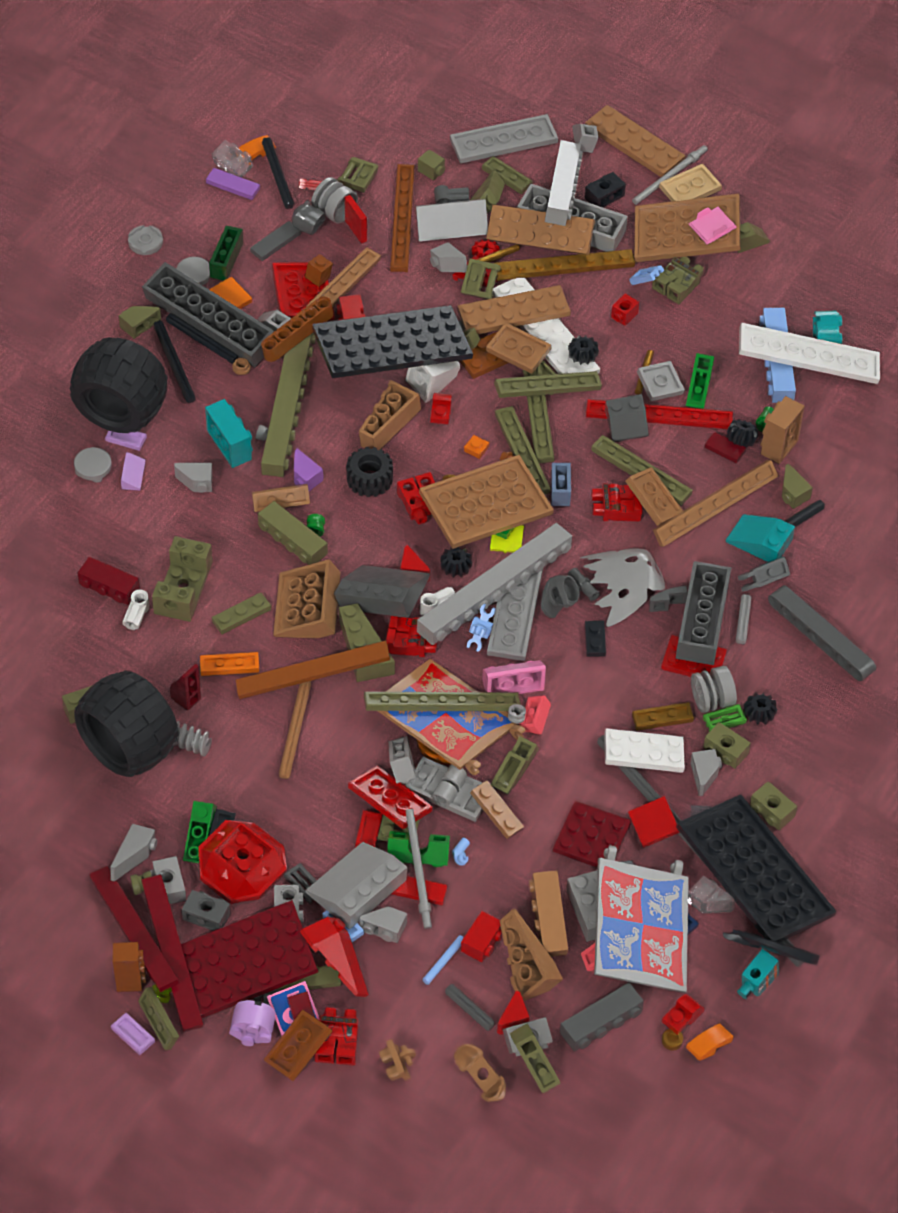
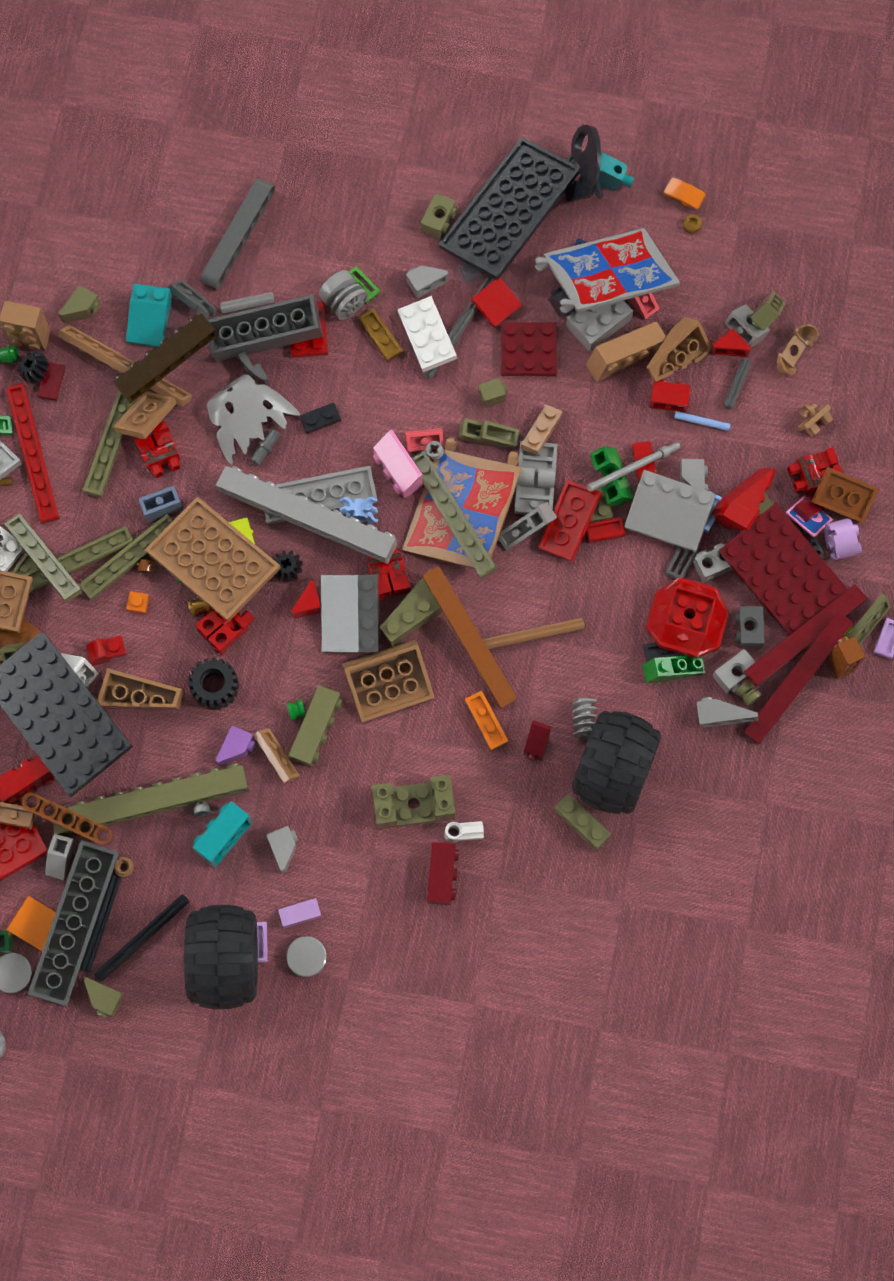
camera: 110 degrees left, 20 degrees up
olive plate [212,592,271,635] -> none
white piece [420,587,455,616] -> none
light blue arm [452,838,470,865] -> none
dark grey helmet [541,575,580,618] -> none
dark grey brick [560,983,644,1052] -> none
dark grey slope [605,394,649,442] -> none
red brick [662,994,704,1035] -> none
clear slope [688,876,735,913] -> none
olive brick [703,722,751,769] -> none
black gear [744,692,777,725] -> none
black axle [785,500,825,527] -> none
none -> dark brown brick [113,313,218,404]
none -> olive brick [478,378,508,408]

